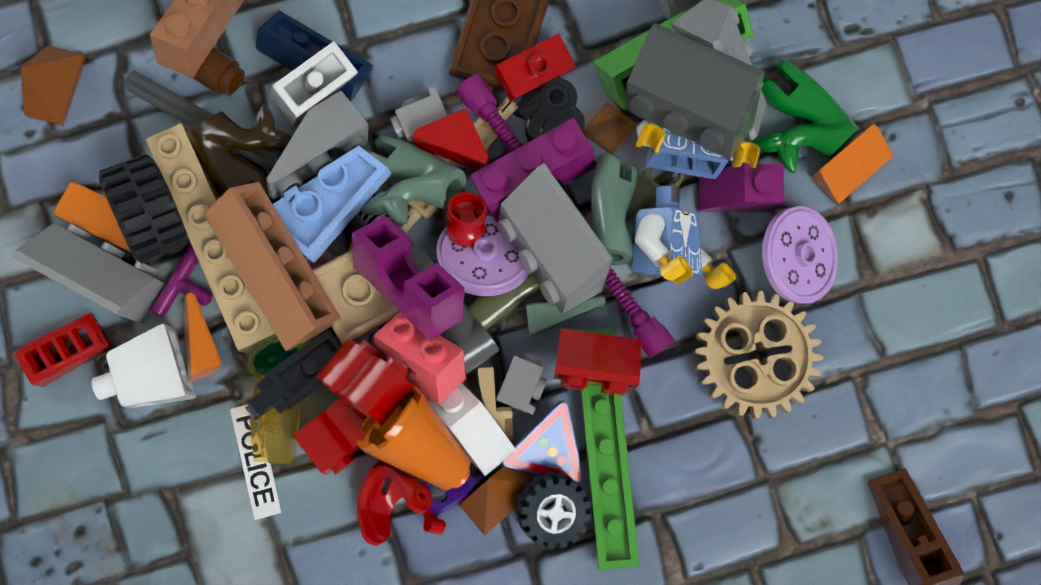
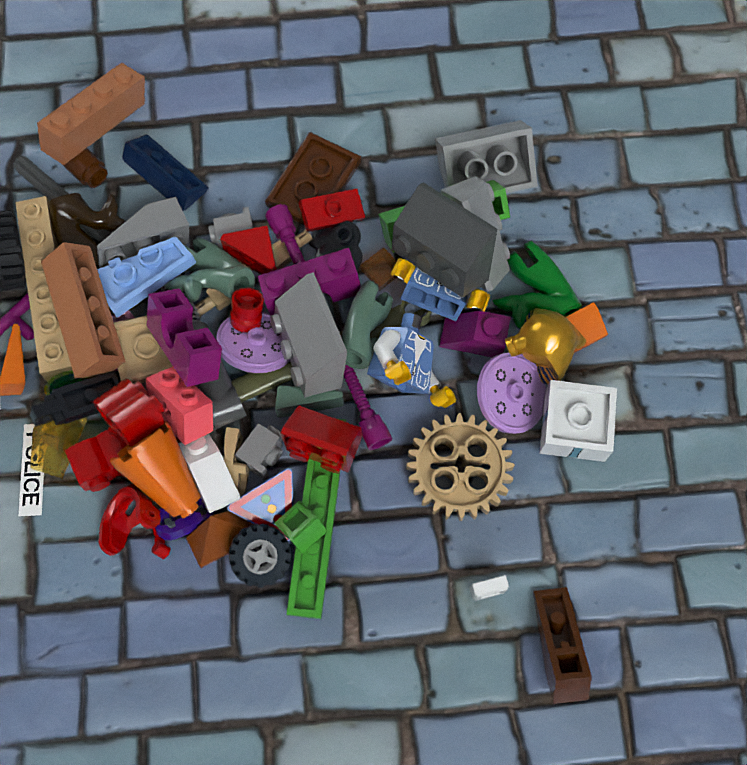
camera: 15 degrees right, 10 degrees down
white slope [269,41,358,125] -> none
none -> bright green slope [274,501,326,553]
none -> white tile [469,575,509,601]
none -> pearl gold piece [505,308,586,385]
none -> white container [539,380,617,462]

